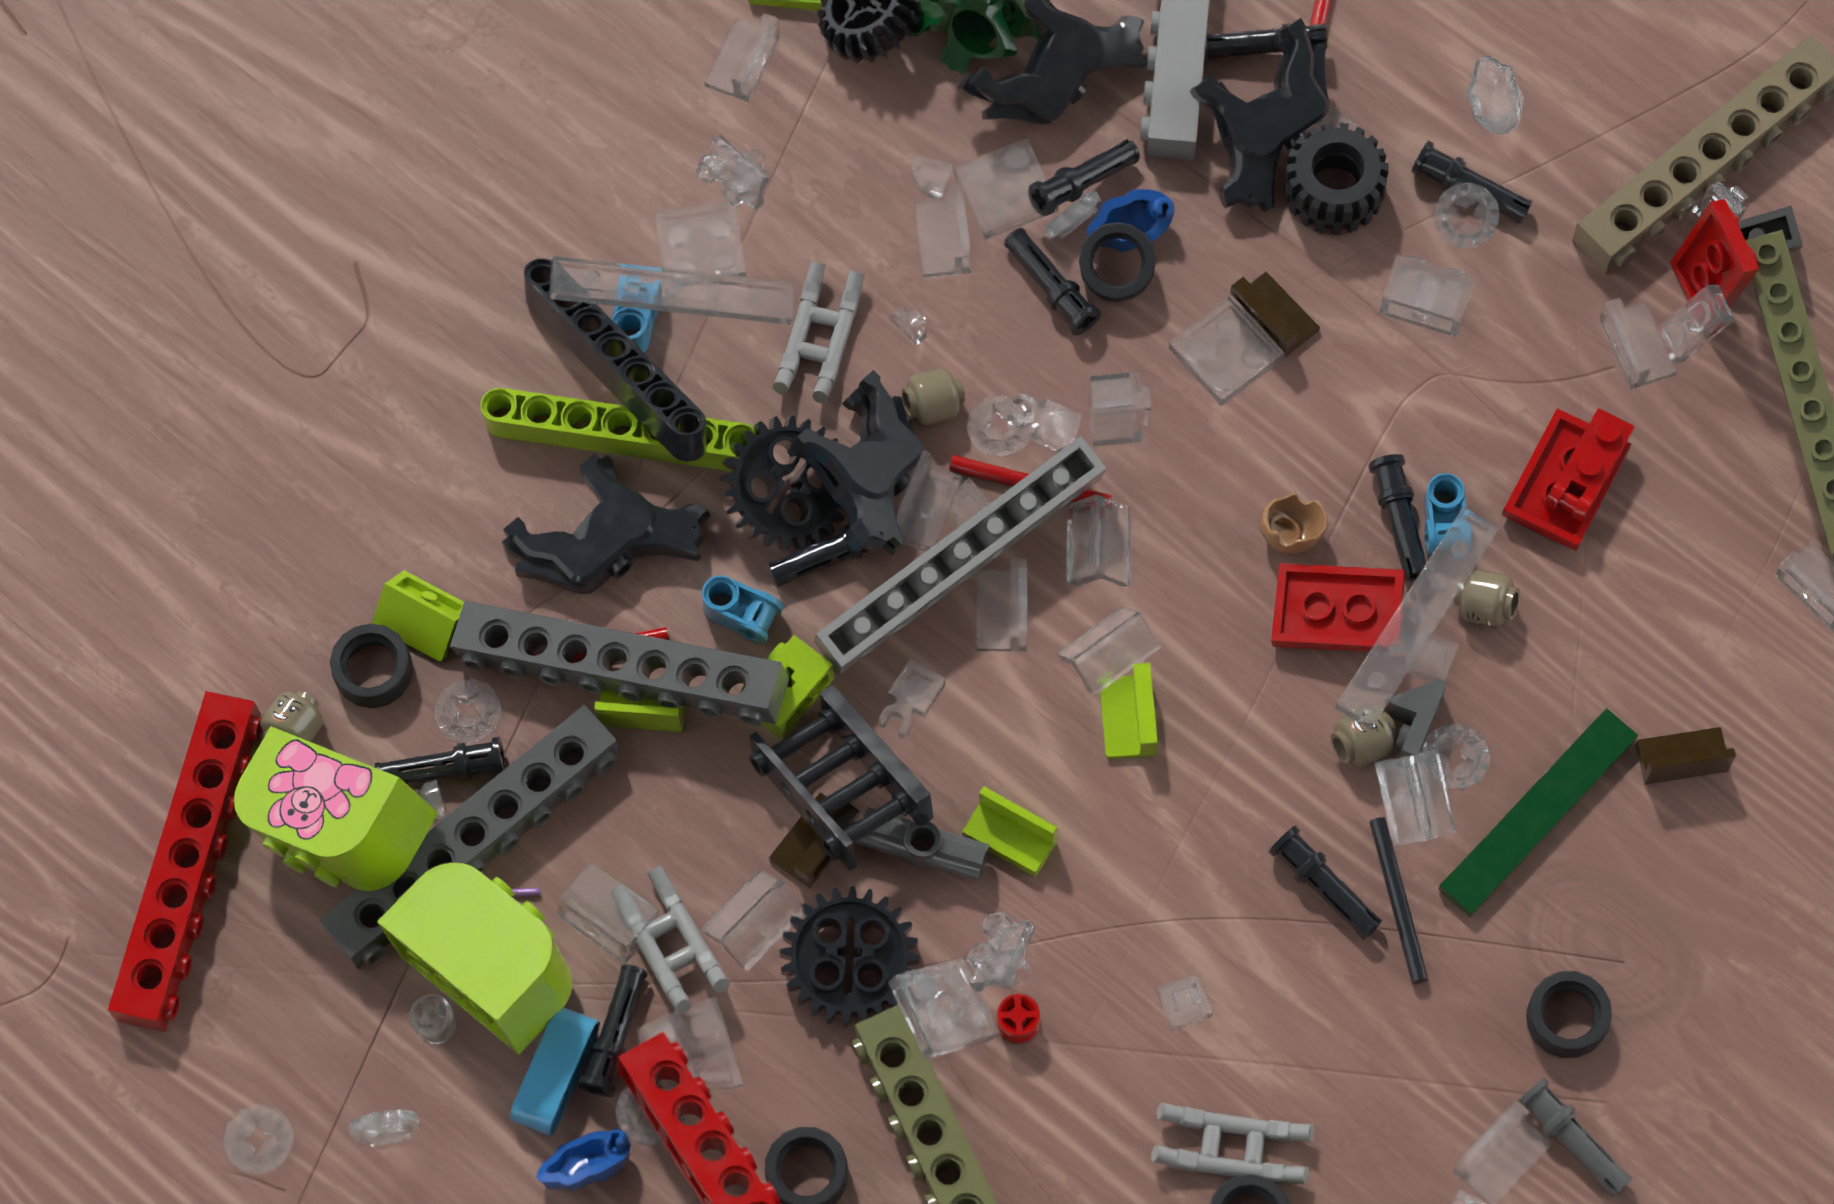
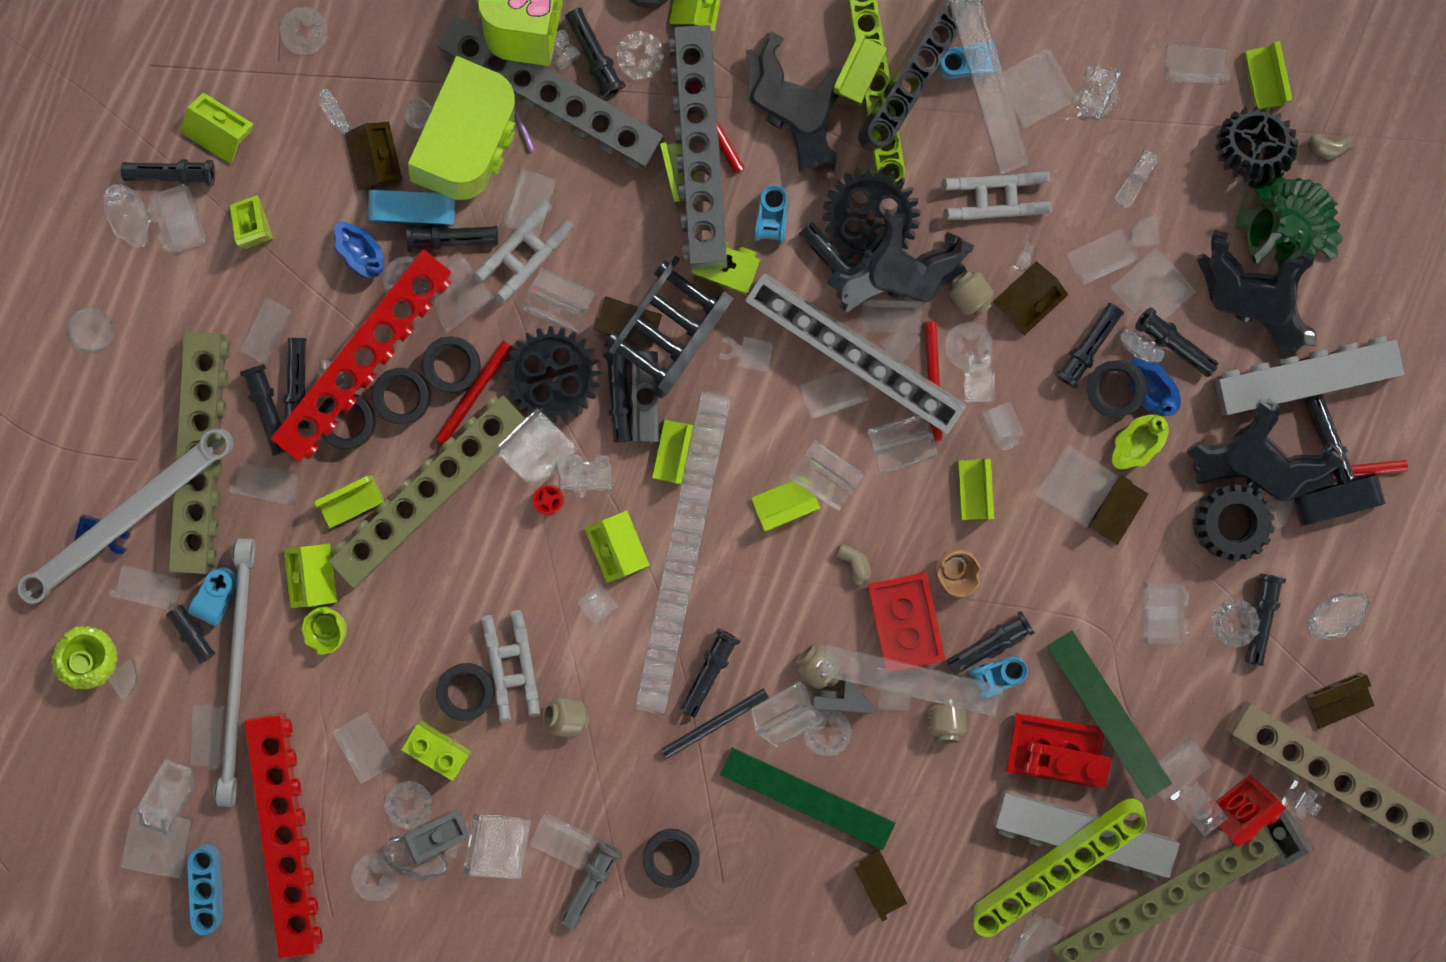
camera: 70 degrees right, 20 degrees up
none -> dark brown panel [345,121,402,191]
none -> black tyre [422,336,481,393]
none -> red bar [435,340,513,444]
none -> dark tan head [542,697,589,738]
none -> lime panel [584,510,650,583]
none -> black pin [607,351,632,443]
none -> clear beam [635,390,731,715]
none -> lime panel [834,32,887,105]
none -> dark tan arm [836,543,872,585]
none -> lime panel [958,459,994,520]
none -> lime beam [973,799,1147,937]
none -> dark brown panel [993,261,1068,336]
none -> light grey brick [993,789,1180,880]
none -> dark green tile [1047,631,1172,800]
none -> lime arm [1112,414,1169,470]
none -> clear axle [1115,149,1160,208]
none -> black beam [1294,474,1386,526]
none -> dark brown panel [1305,672,1375,729]

